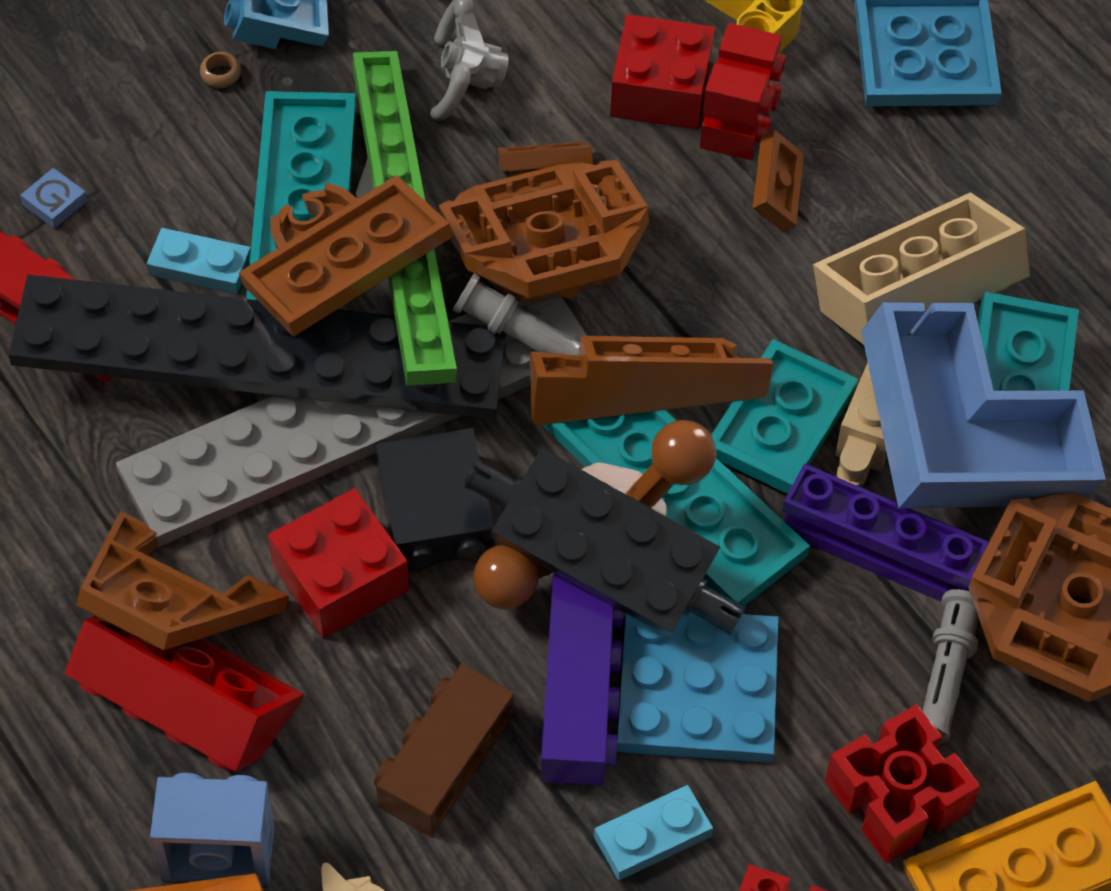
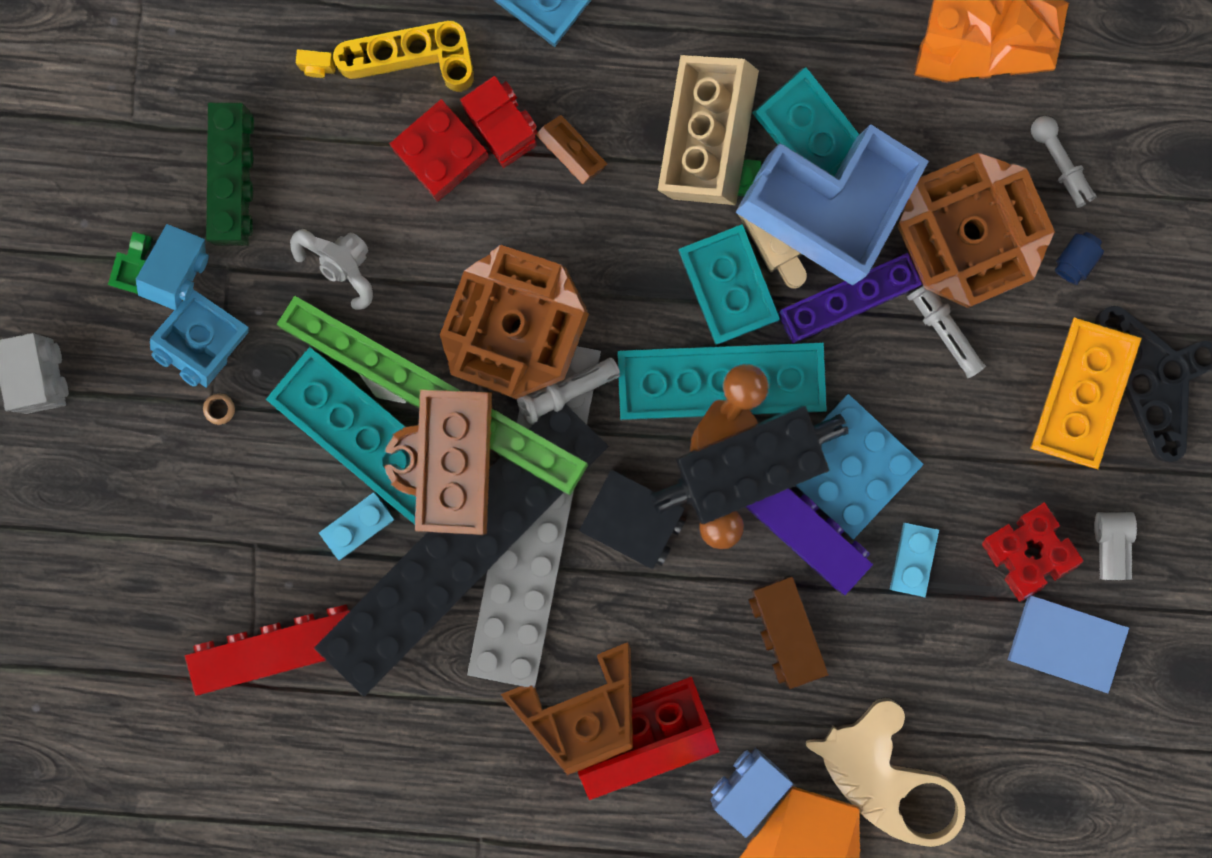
camera: 50 degrees left, 30 degrees up
medium blue tile [20,168,88,229] -> none
red brick [268,488,409,639] -> none
dark orange plate [497,141,593,177] -> none
dark orange wedge [530,336,773,425] -> none
red brick [825,704,980,864] -> none

